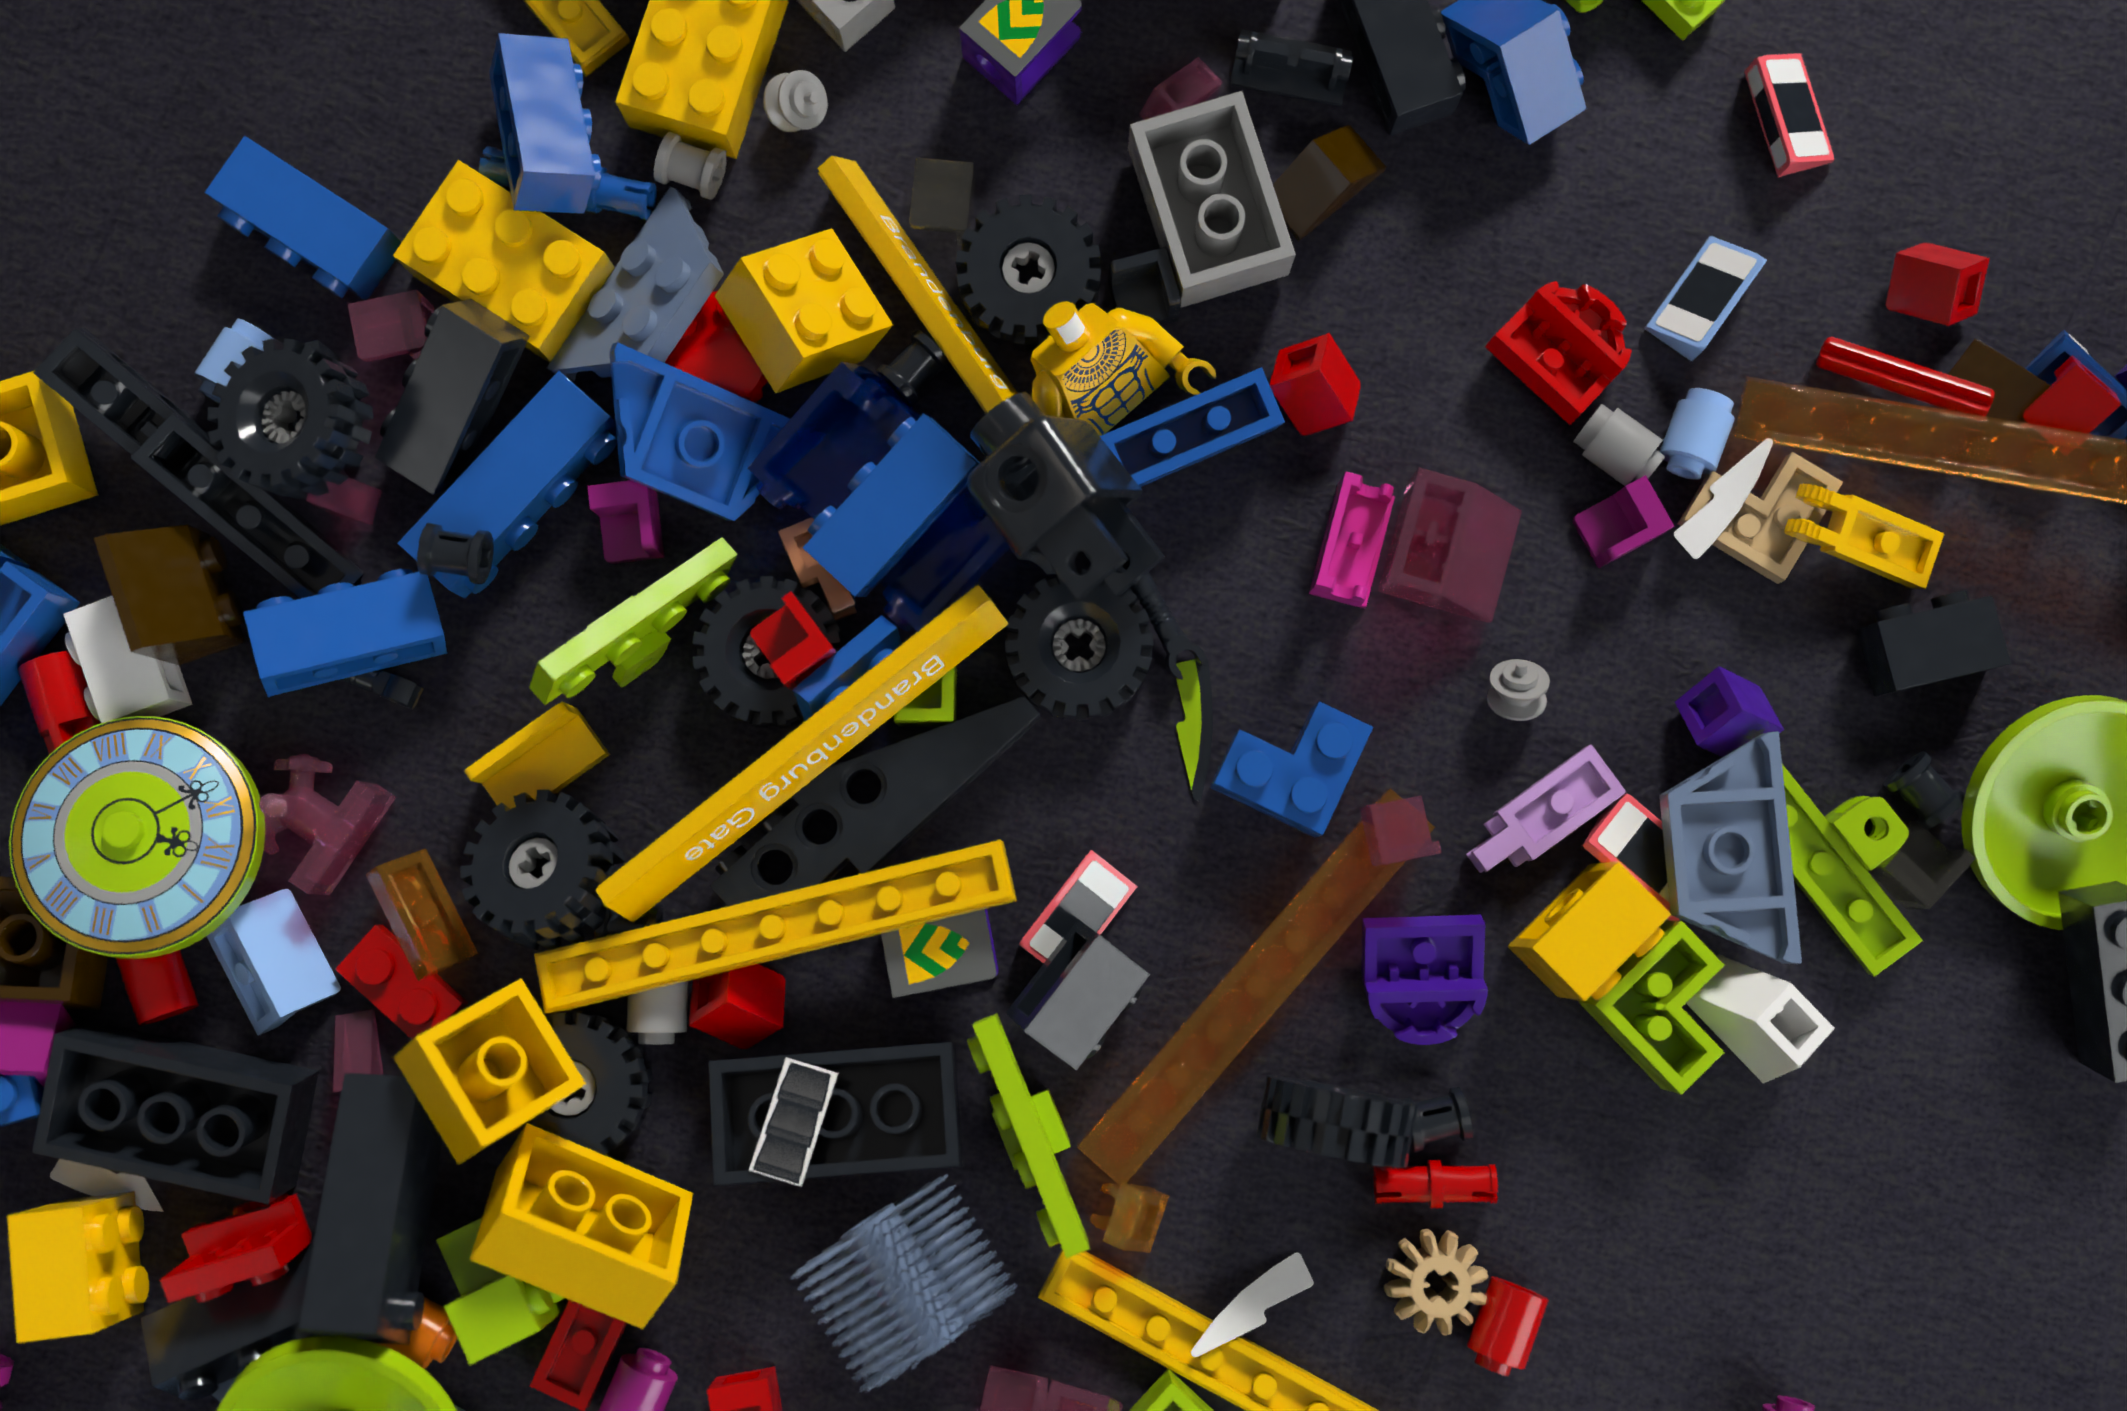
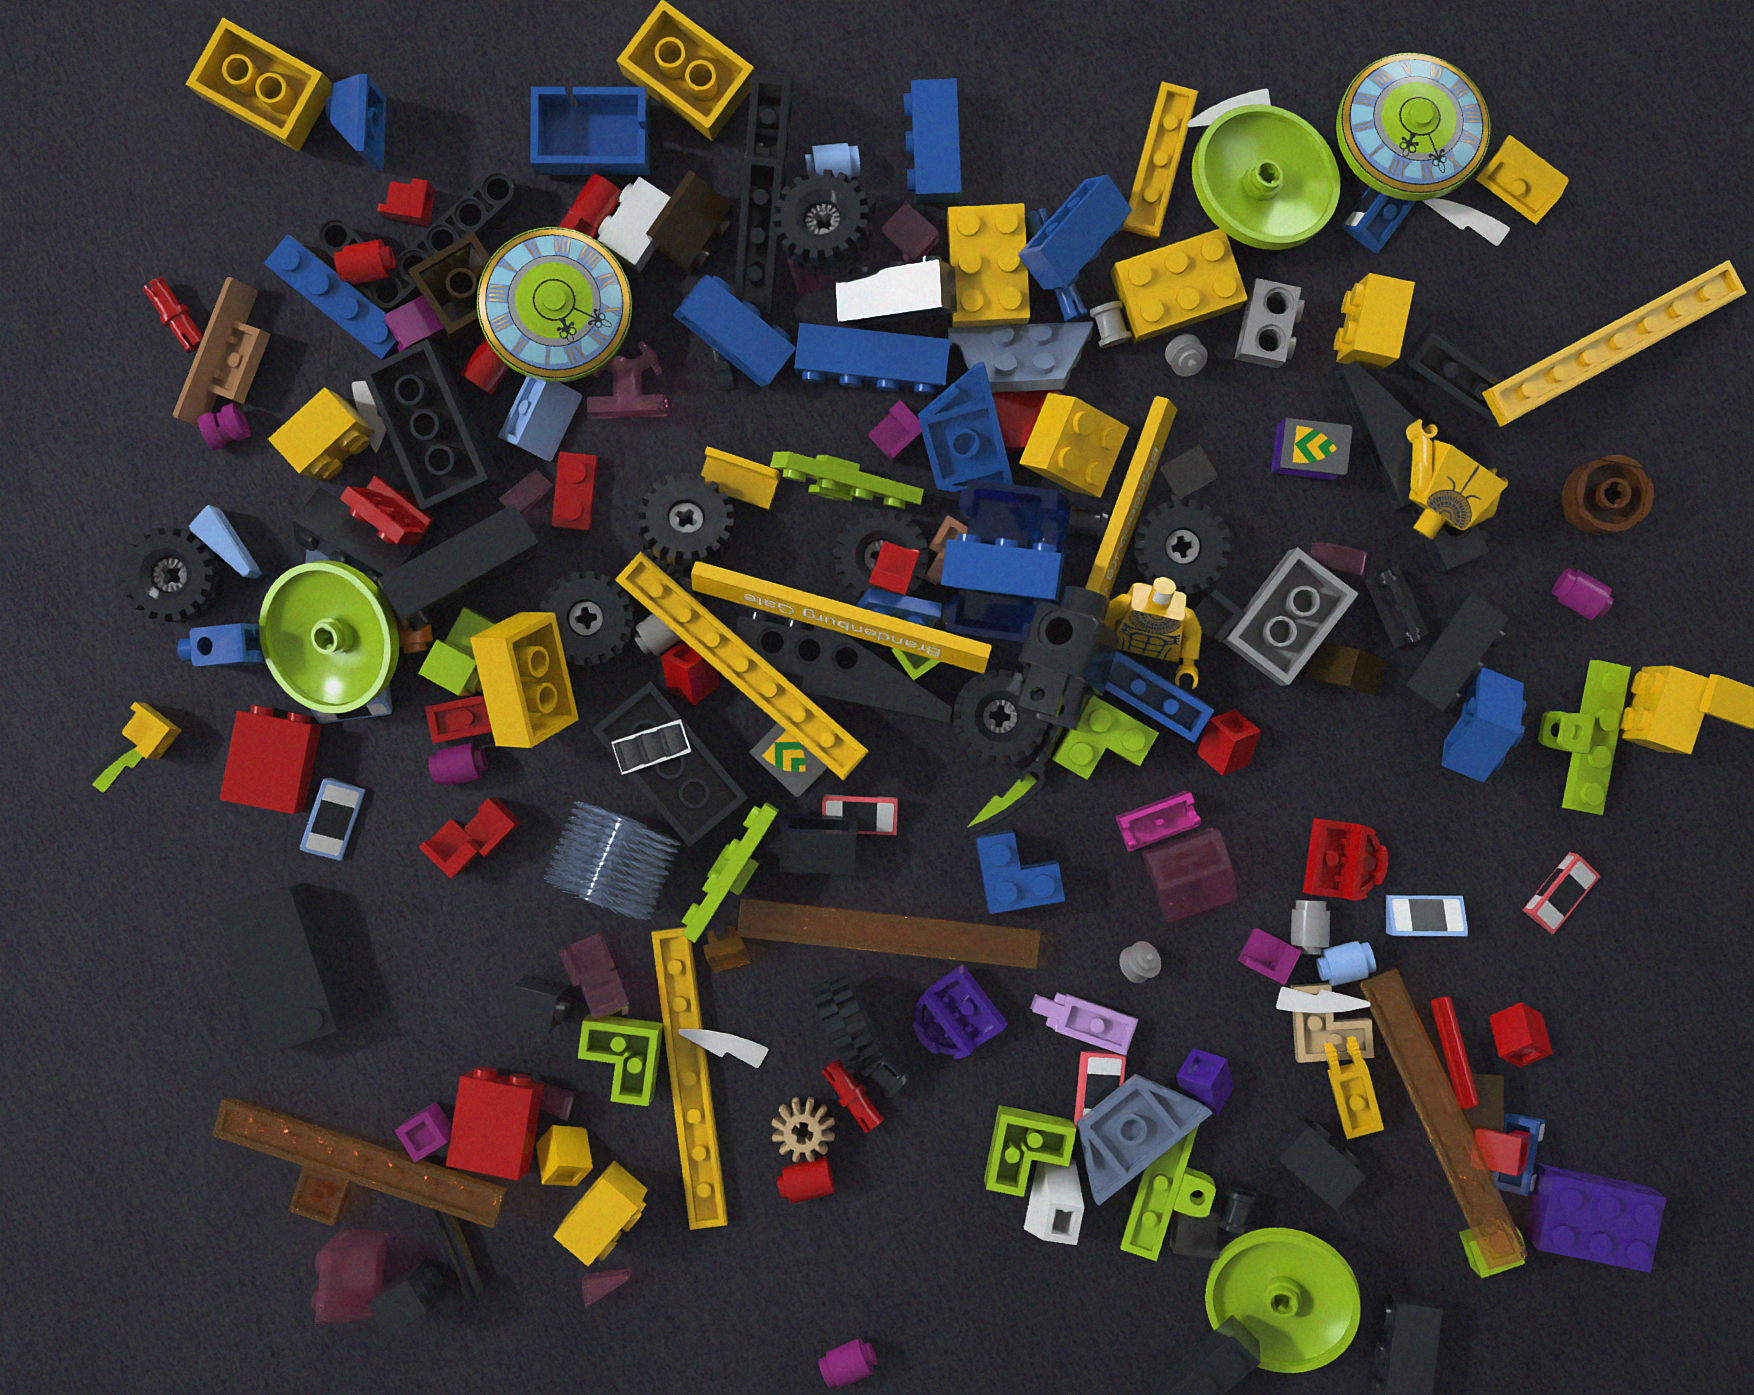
camera: 55 degrees right, 5 degrees up
clear orange plate [366,848,478,981] -> none
yellow brick [393,979,586,1164] -> none
black bush [417,523,494,585] -> none
clear pink panel [1360,795,1441,867] -> none
yellow brick [1507,861,1671,1001] -> none
none -> lime brick [1051,695,1159,780]

